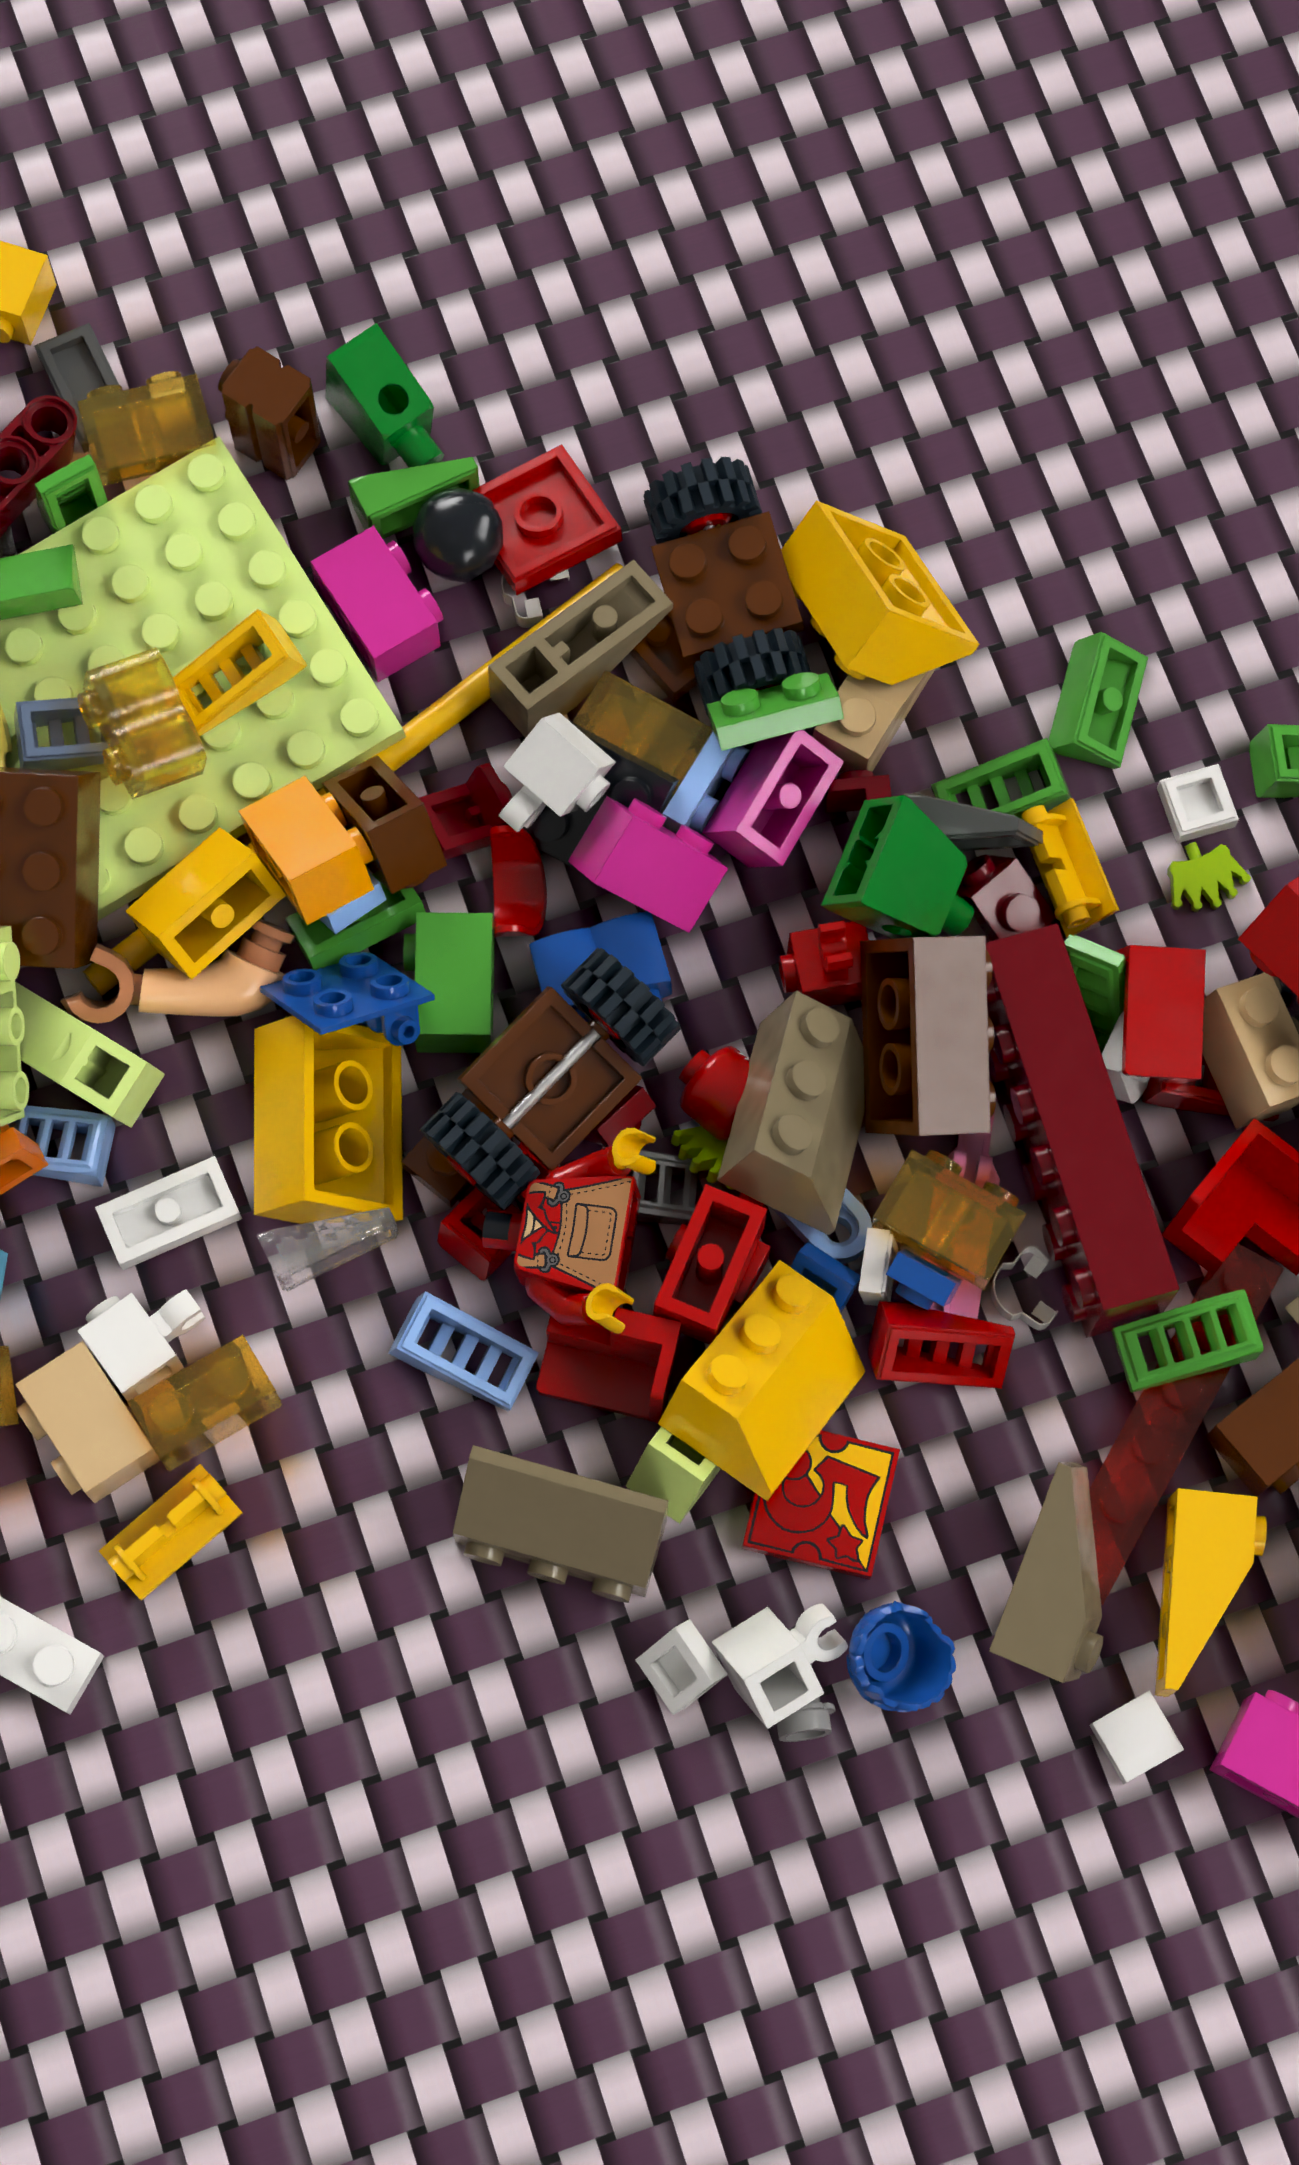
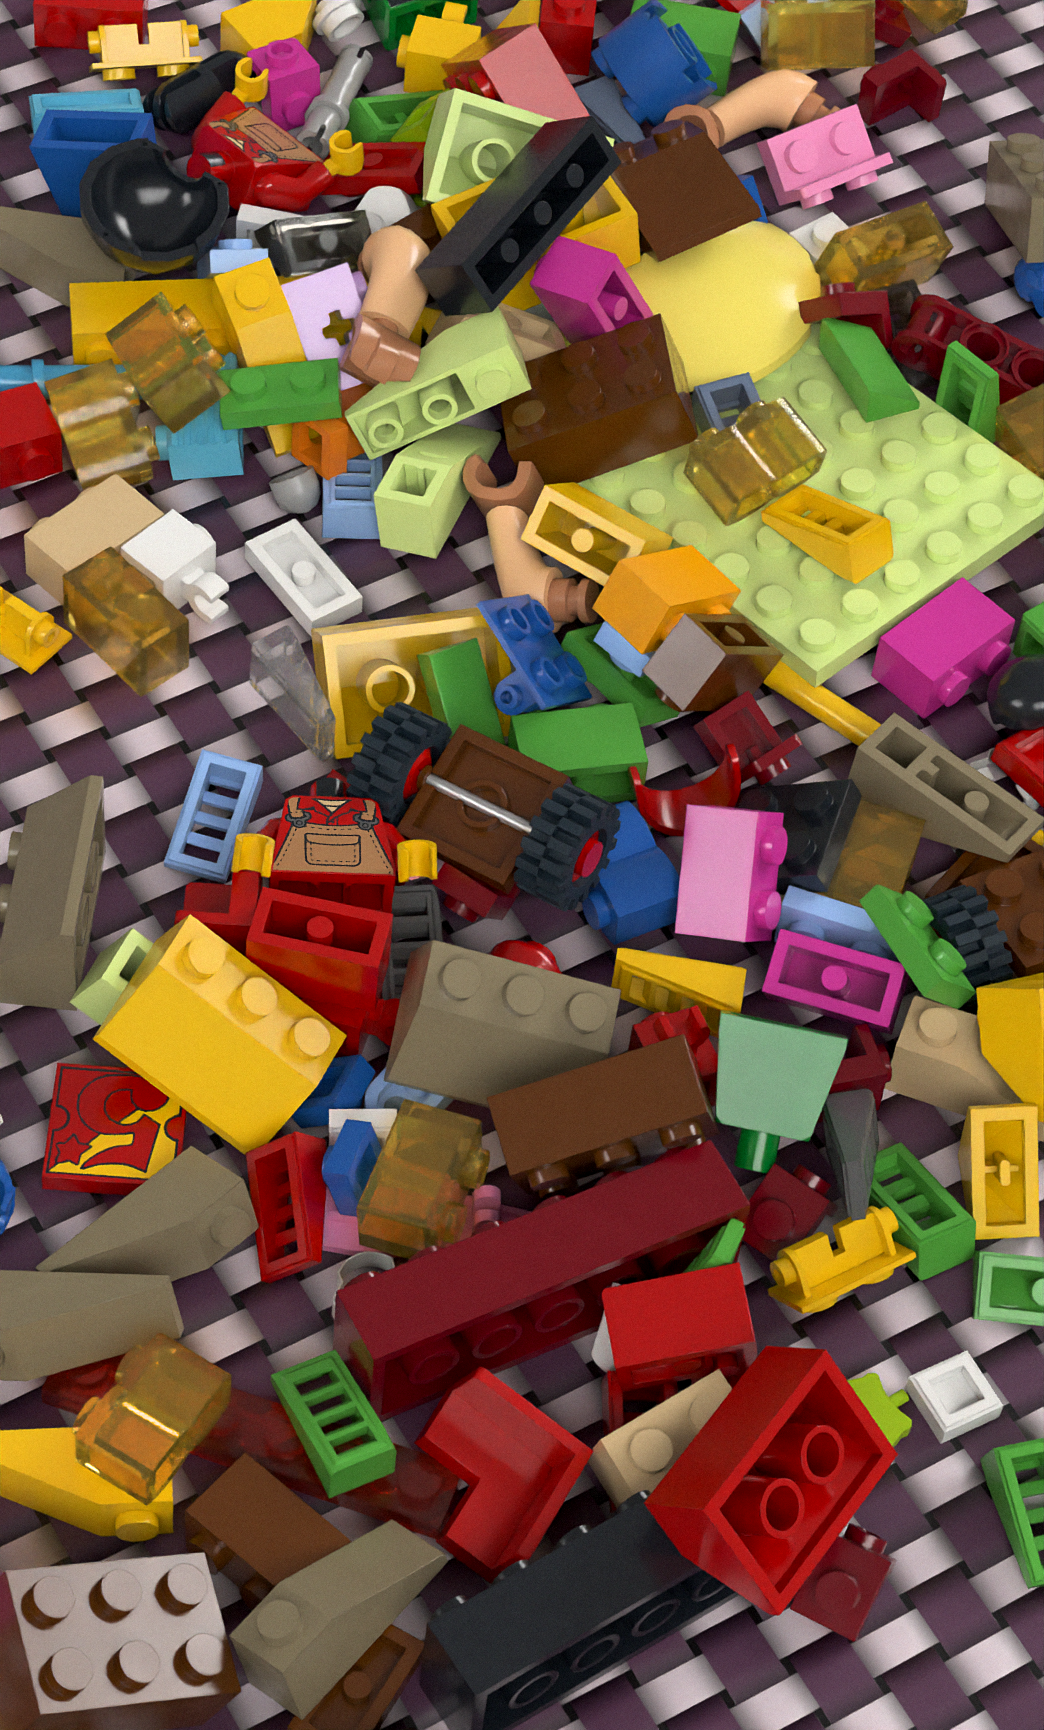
camera: 75 degrees right, 20 degrees down
white brick [498,712,616,832] -> none
none -> dark tan slope [35,1146,259,1282]
none -> clear yellow brick [72,1332,232,1506]
none -> light grey hinge [269,465,321,514]
none -> bright green slope [417,638,506,746]
none -> yellow slope [611,947,747,1038]
none -> yellow slope [957,1103,1040,1240]

